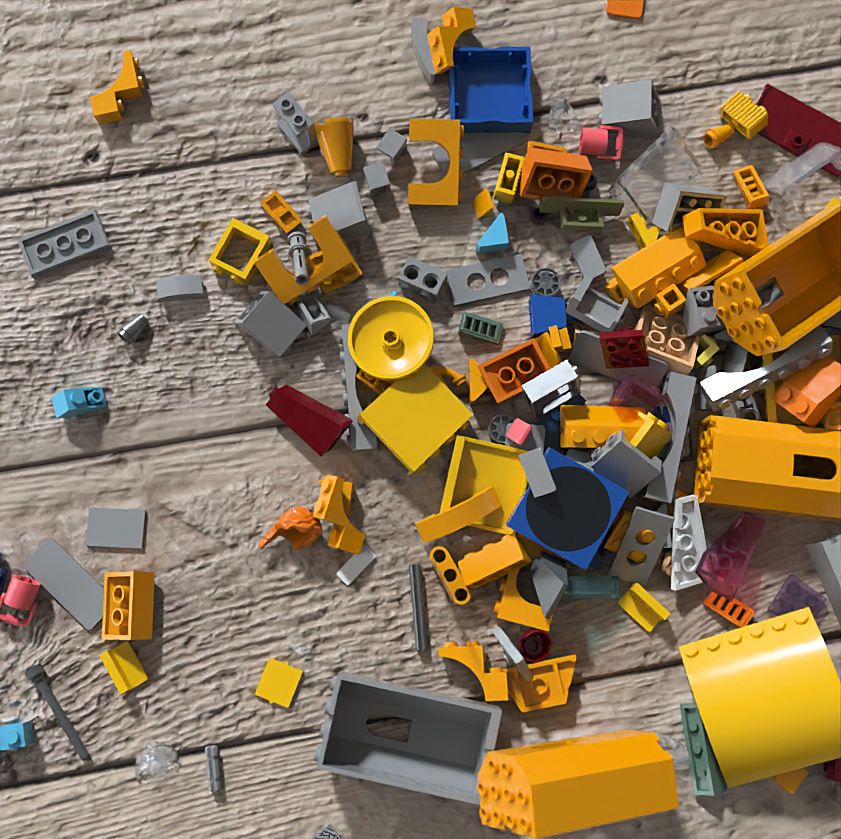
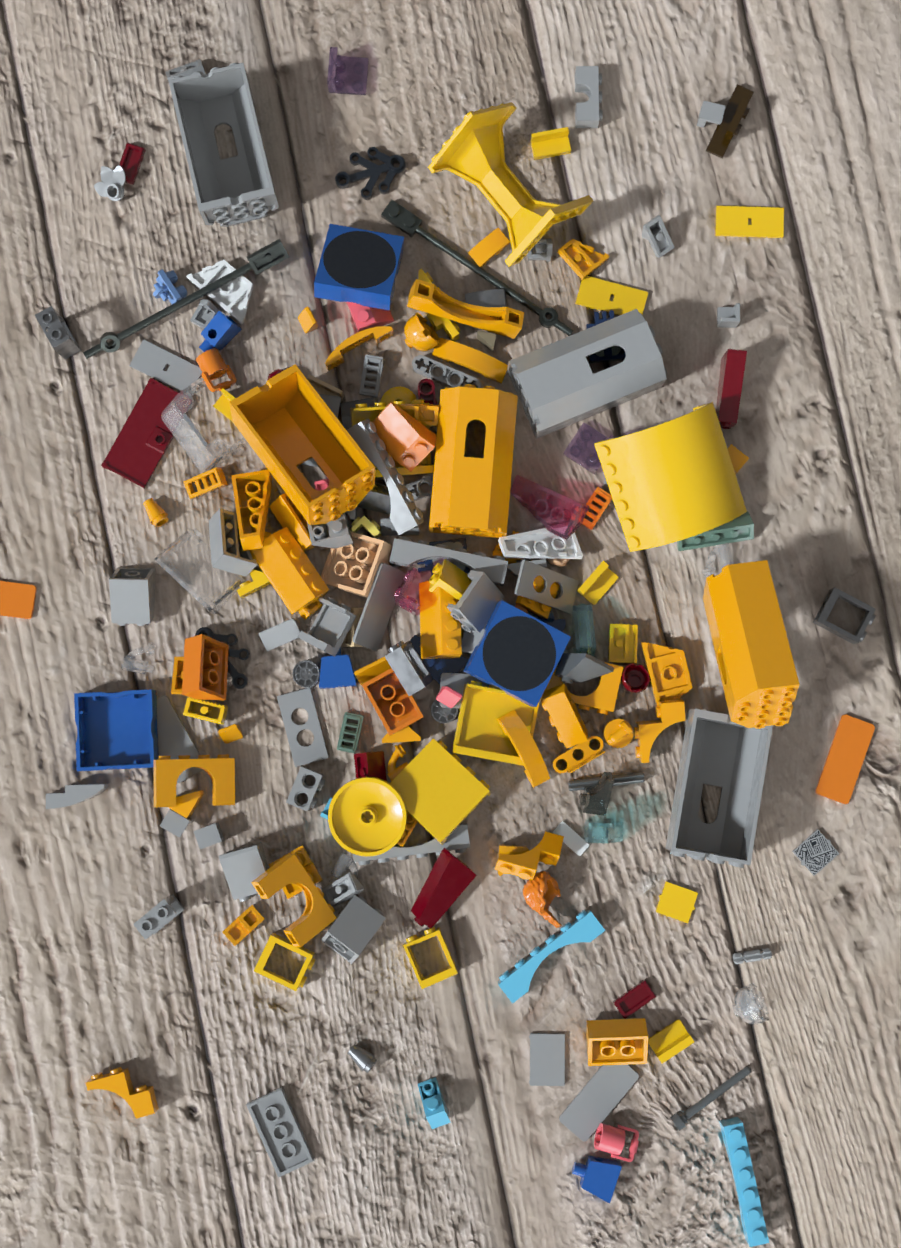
camera: 85 degrees left, 5 degrees up
light grey slope [156,275,203,300] -> none
light grey pin [288,232,309,285] -> none
light orange cone [314,117,354,177] -> none
light orange arch [427,7,476,74] -> none
medium azure slope [475,213,509,253] -> none
light grey plate [492,627,534,683] -> none
light grey slope [518,448,557,498] -> none
olive bracket [539,196,624,232] -> none
light orange slope [548,325,572,352] -> none
coral piece [579,125,624,161] -> none
dark red plate [599,327,650,369] -> none
light orange brick [654,284,686,319] -> none
yellow brick [720,91,768,140] -> none
none -> light orange slope [168,790,204,818]
none -> dark red panel [354,751,387,782]
none -> yellow window [403,926,458,989]
none -> medium azure arch [498,910,605,1004]
none -> clear smoke arch [578,772,614,816]
none -> clear light blue slope [584,820,624,843]
none -> light orange piece [603,719,633,748]
none -> yellow plate [608,624,638,664]
none -> dark red tile [613,979,656,1019]

